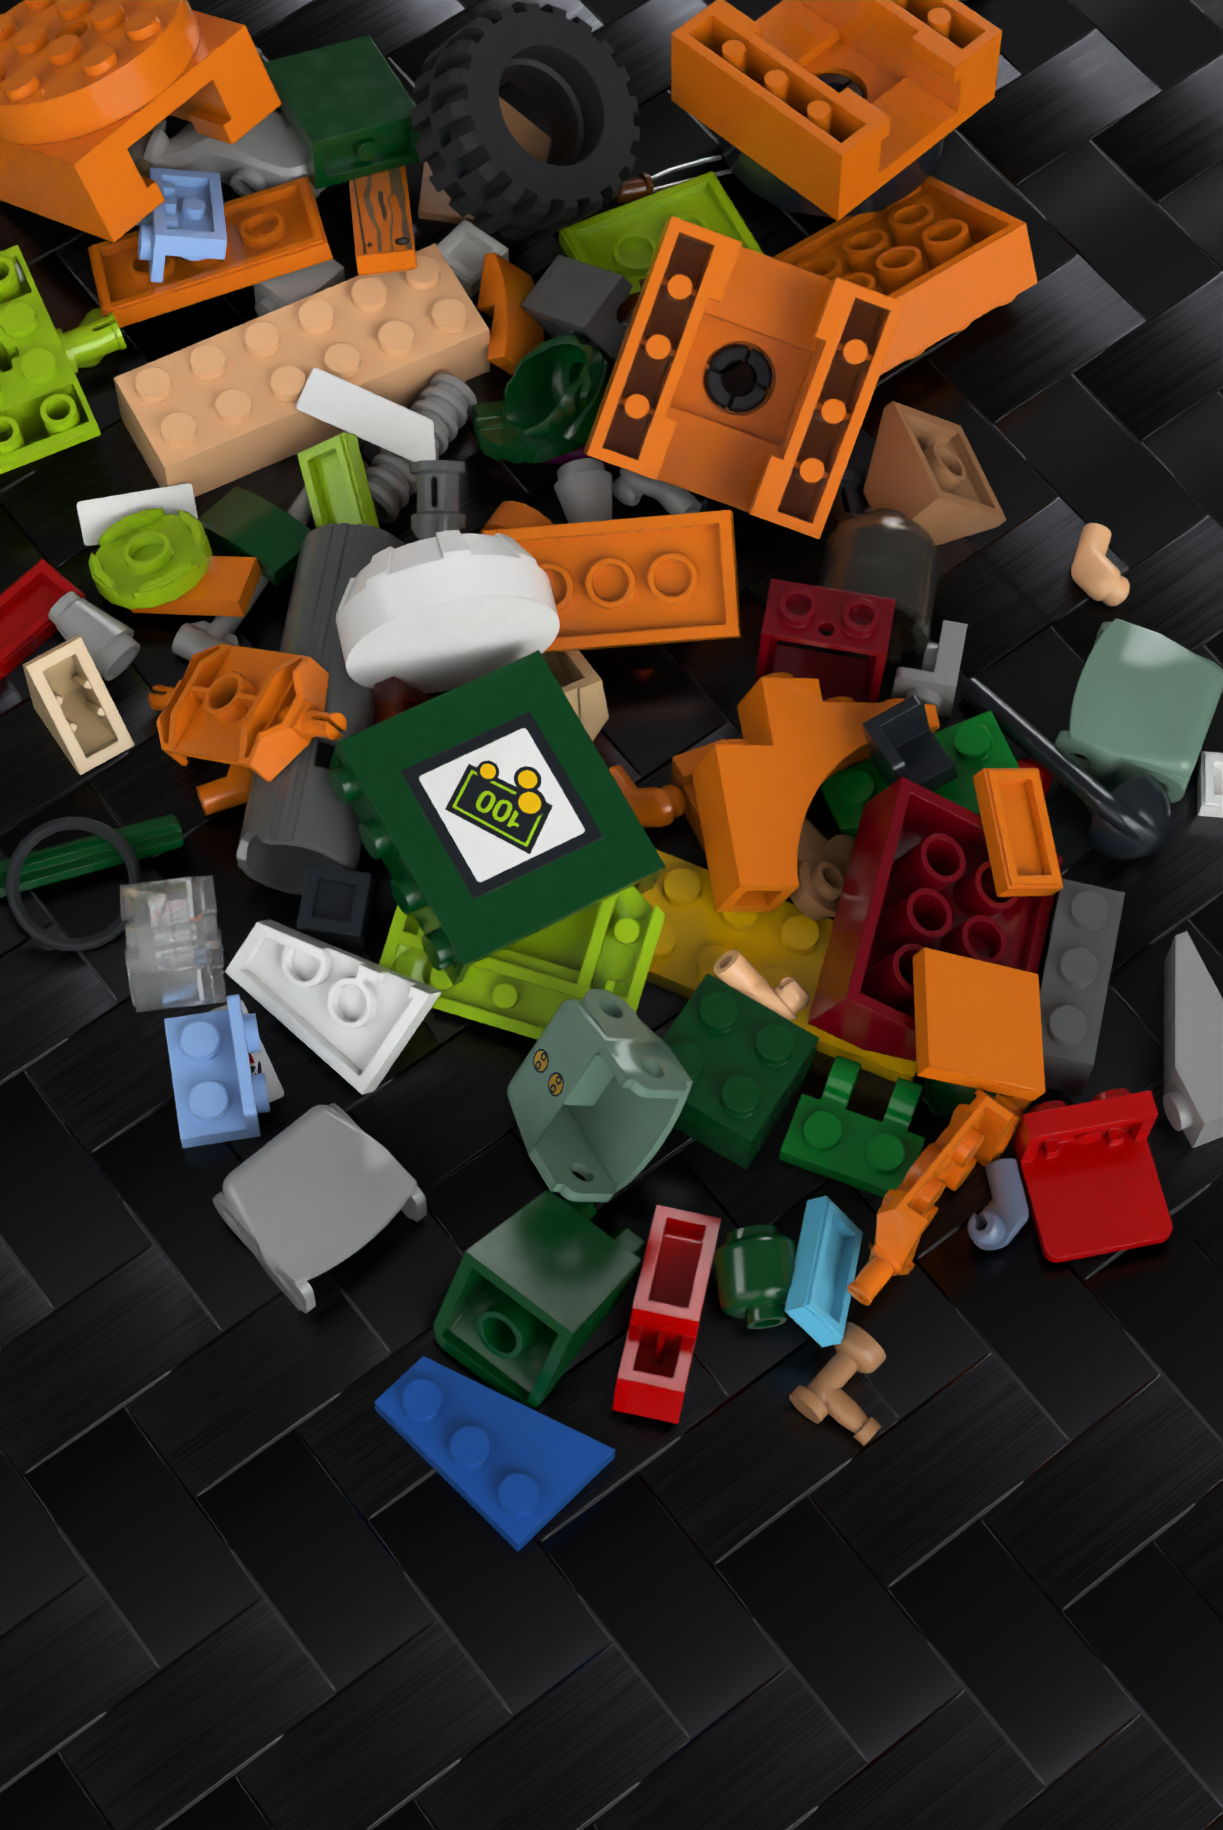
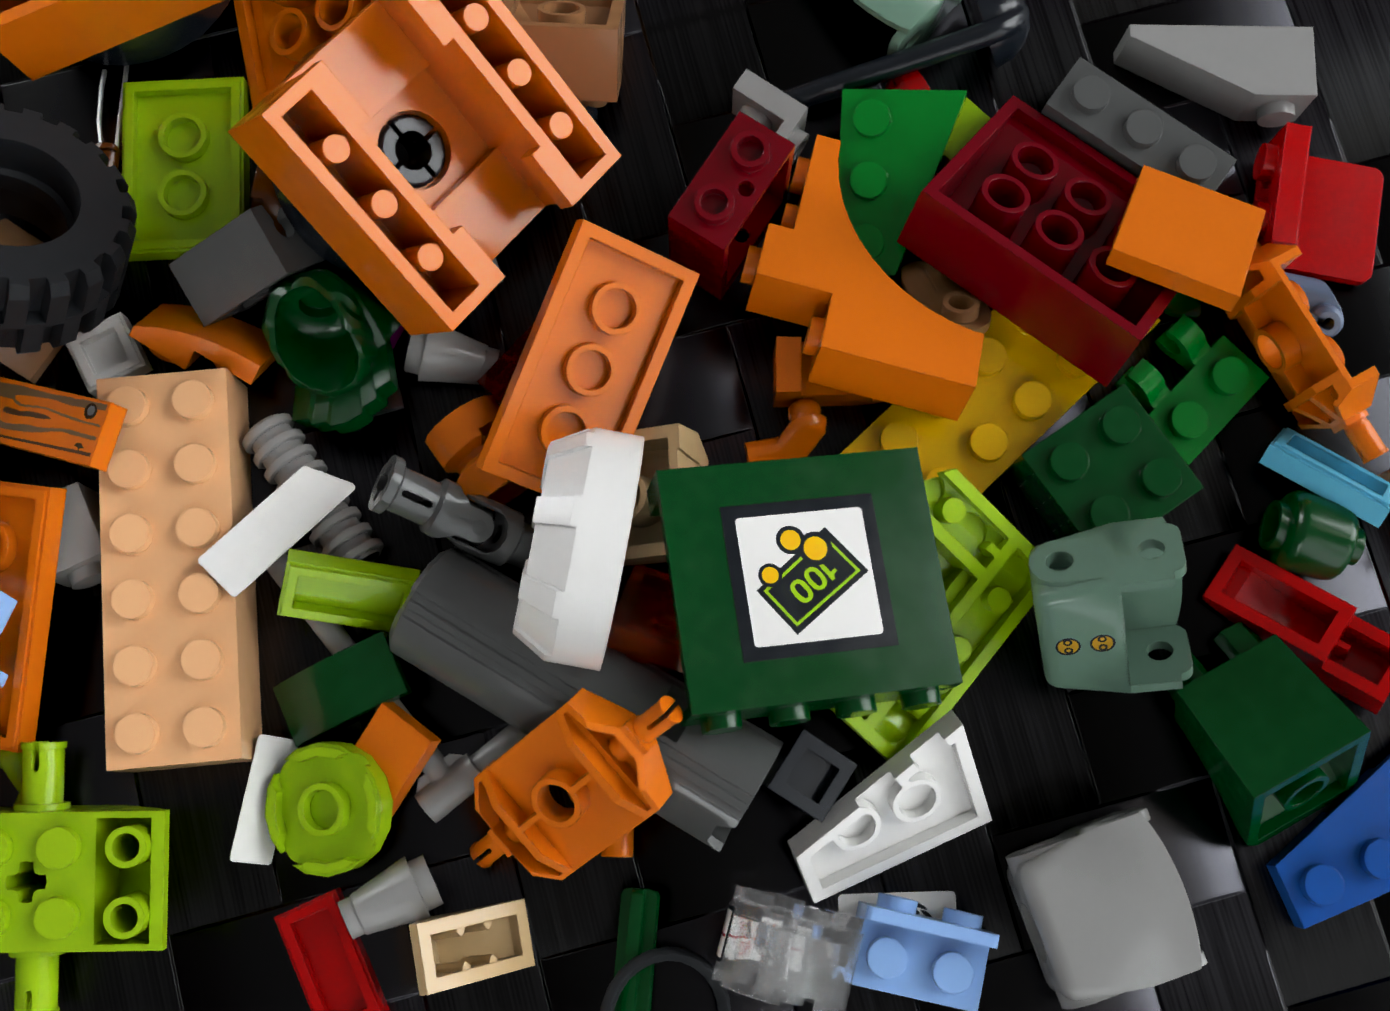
camera: 65 degrees left, 15 degrees up
light nougat arm [713,949,810,1021] -> none
clear smoke cylinder [816,508,939,664] -> none
black panel [862,695,958,792] -> none
orange tile [973,768,1063,897] -> none

